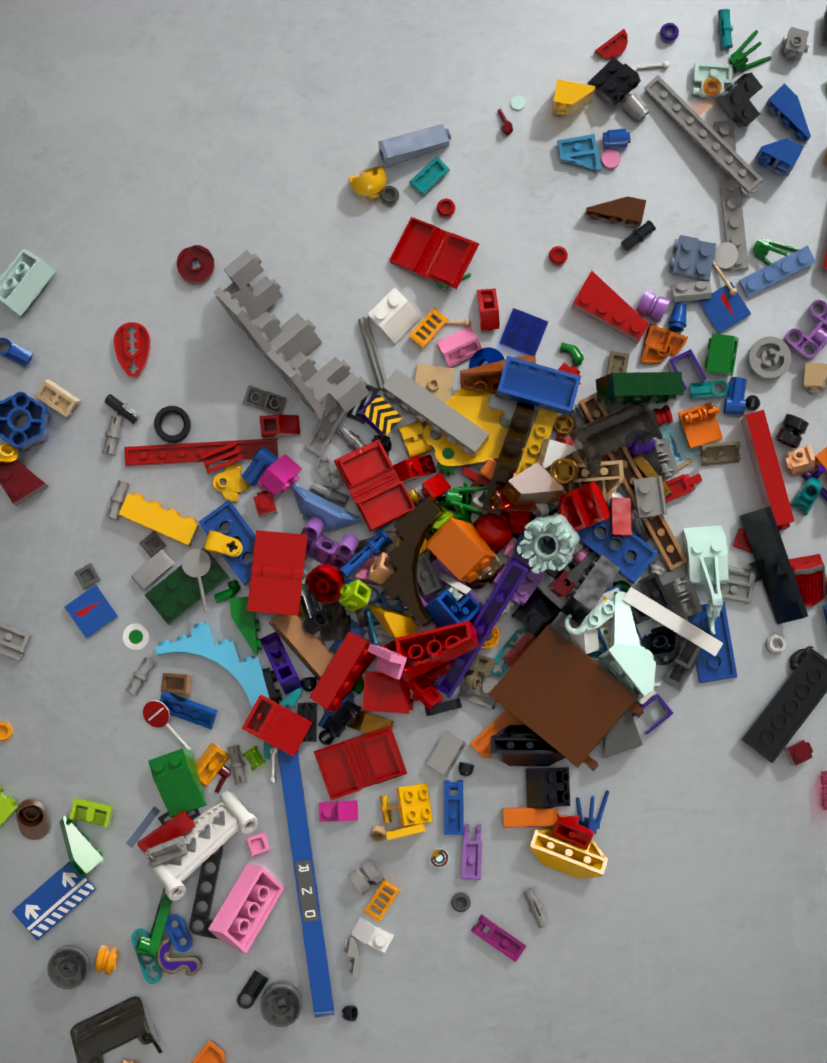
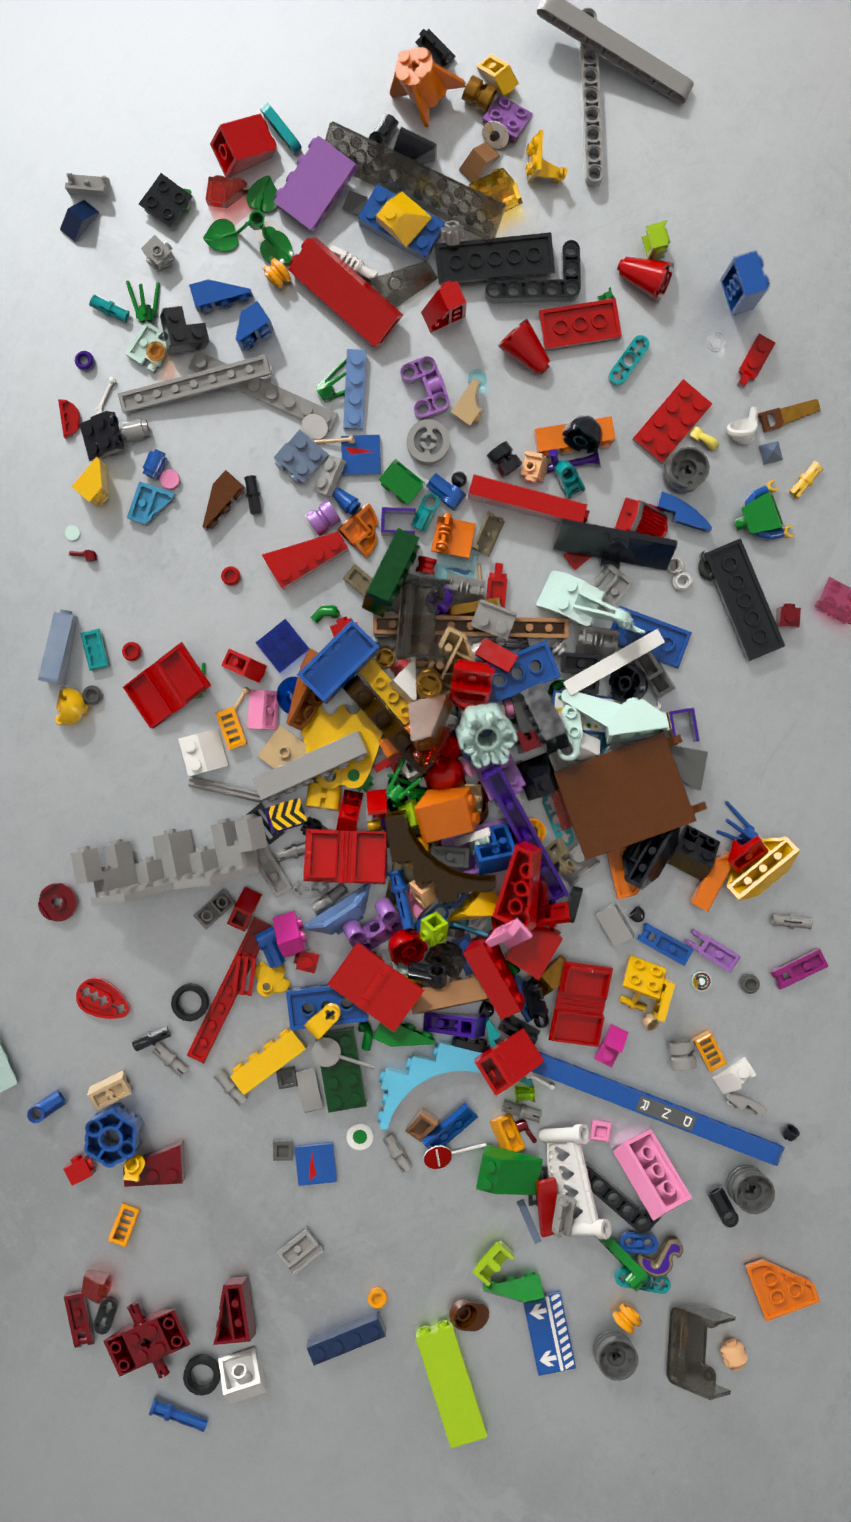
camera: 55 degrees left, 5 degrees up
none -> white hinge [667,557,685,573]

